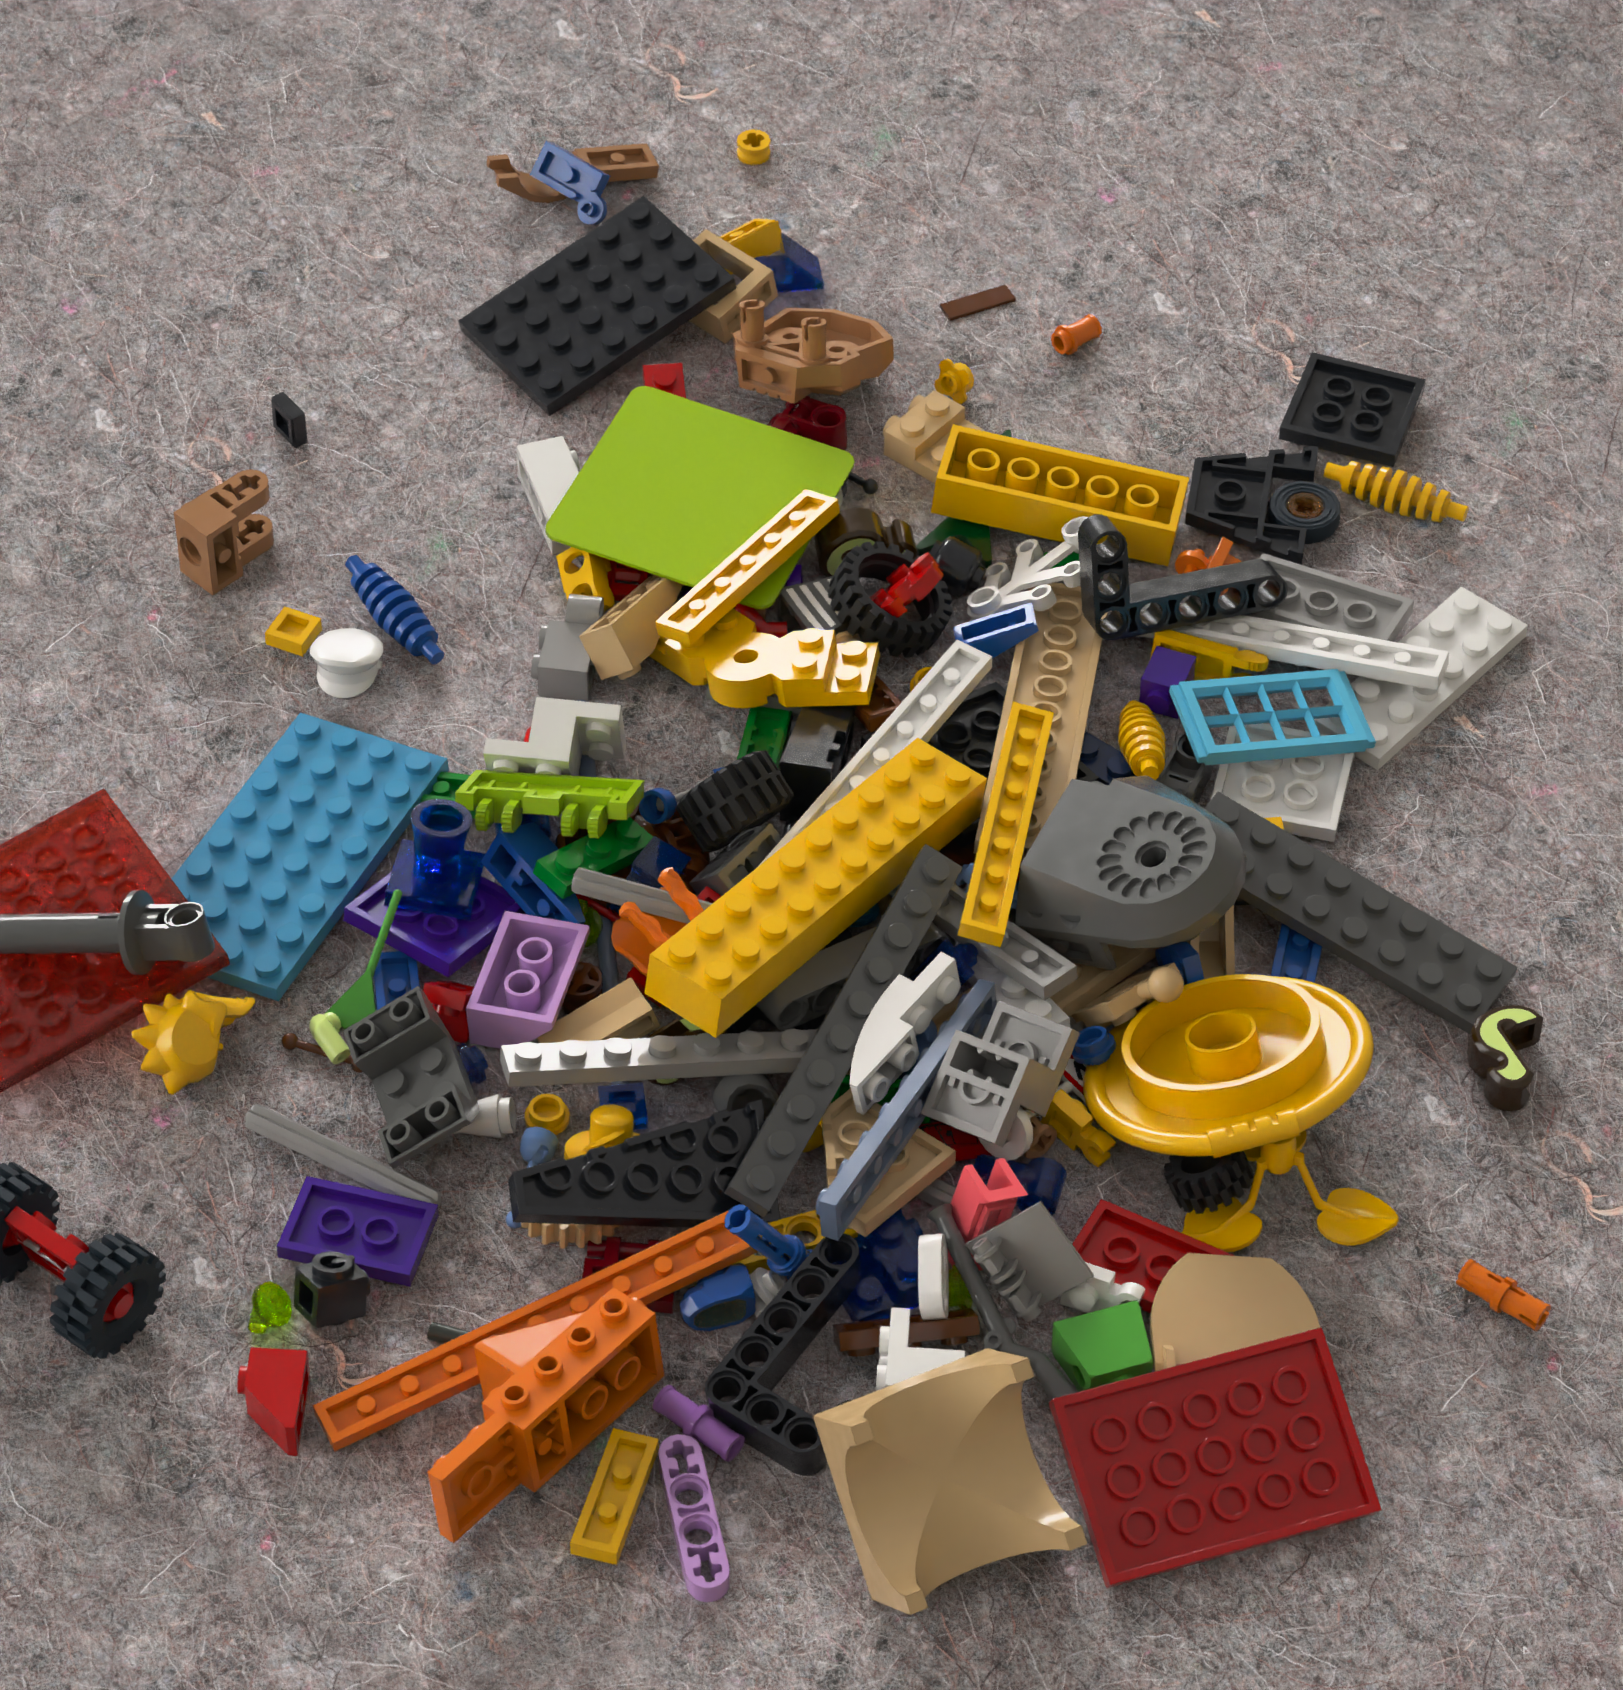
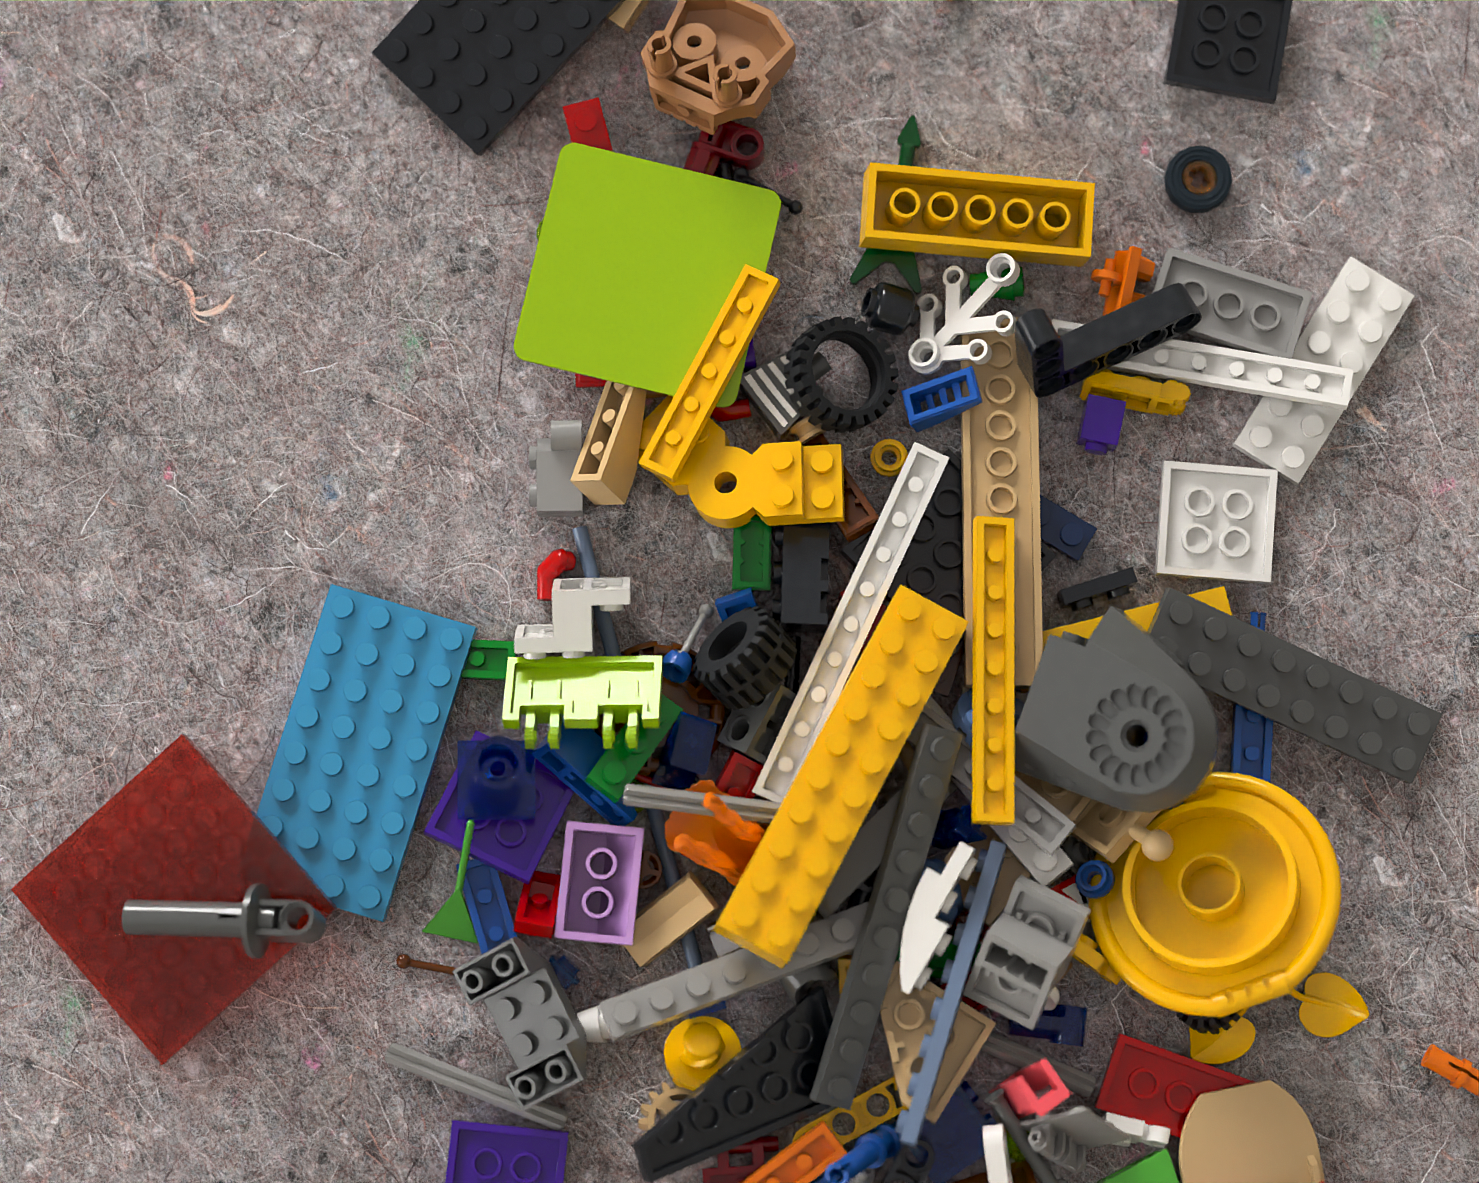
camera: 15 degrees left, 35 degrees up
yellow head [131,990,255,1095] -> none
medium nougat brick [174,469,274,596] -> none
yellow plate [265,606,322,657] -> none
black tile [271,392,308,448] -> none
yellowish green arm [309,1012,351,1064] -> none
white piece [310,628,383,699] -> none
blue piece [345,555,444,665] -> none
medium blue hinge [506,1127,559,1229] -> none
white brick [516,436,580,555] -> none
yellow leg [556,547,615,612] -> none
dark brown animal [814,507,918,577] -> none
red plate [870,552,943,617] -> none
tan plate [883,390,987,484] -> none
yellow plate [934,359,974,404] -> none
yellow piece [1118,700,1166,780] -> none
dark grey piece [1156,732,1212,804] -> none
medium azure piece [1169,669,1376,766] -> none
black wing [1185,446,1318,565] -> none
yellow piece [1323,461,1469,523] -> none
dark brown animal [1467,1005,1544,1111] -> none

